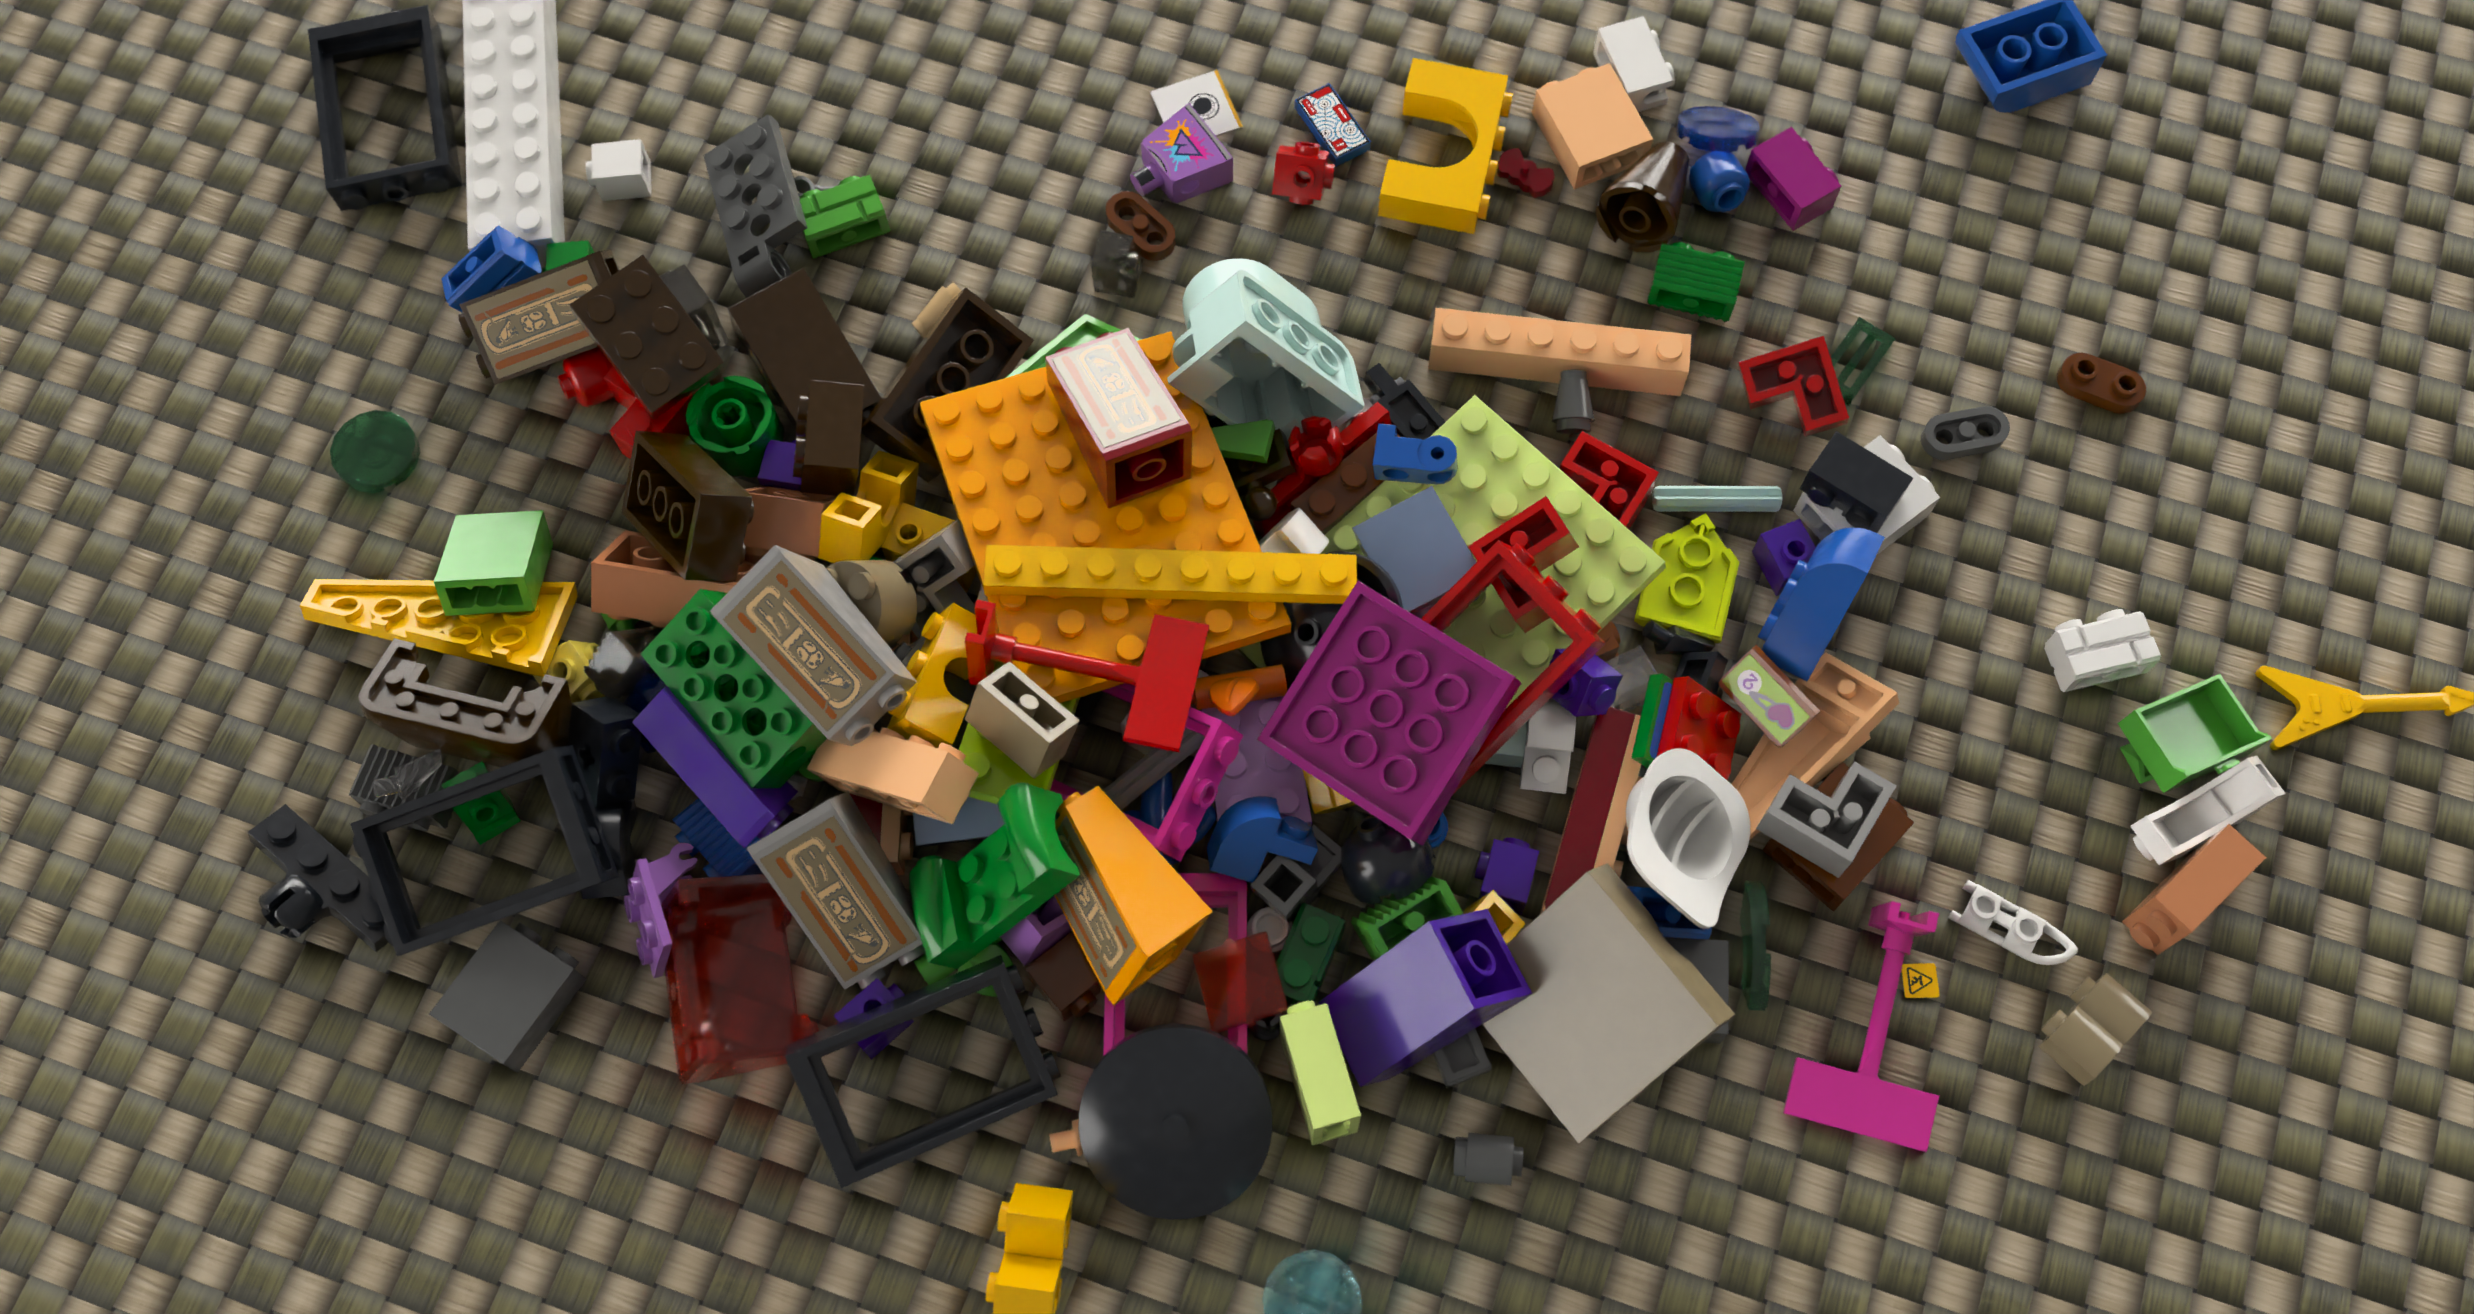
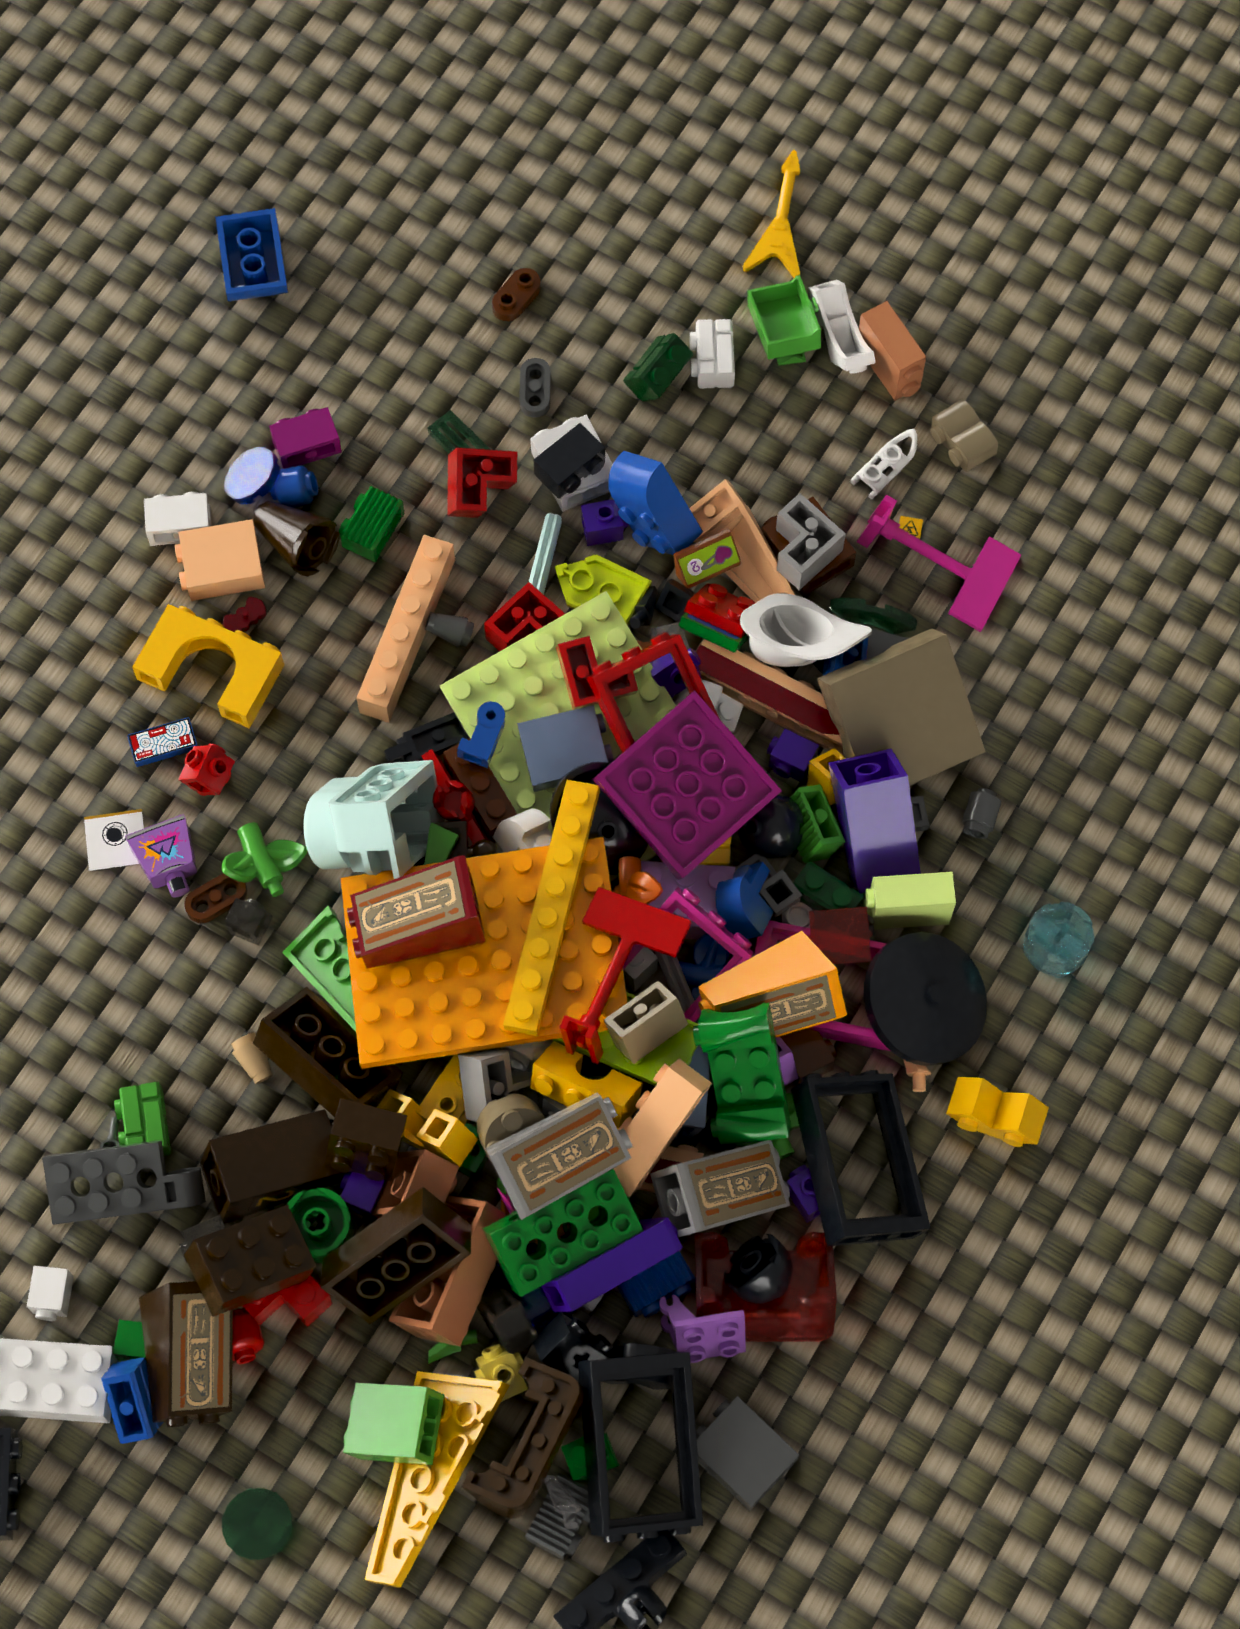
camera: 80 degrees left, 0 degrees up
none -> bright green plant [221,822,307,897]
none -> dark green brick [623,333,694,402]
none -> black cylinder [723,1234,794,1304]

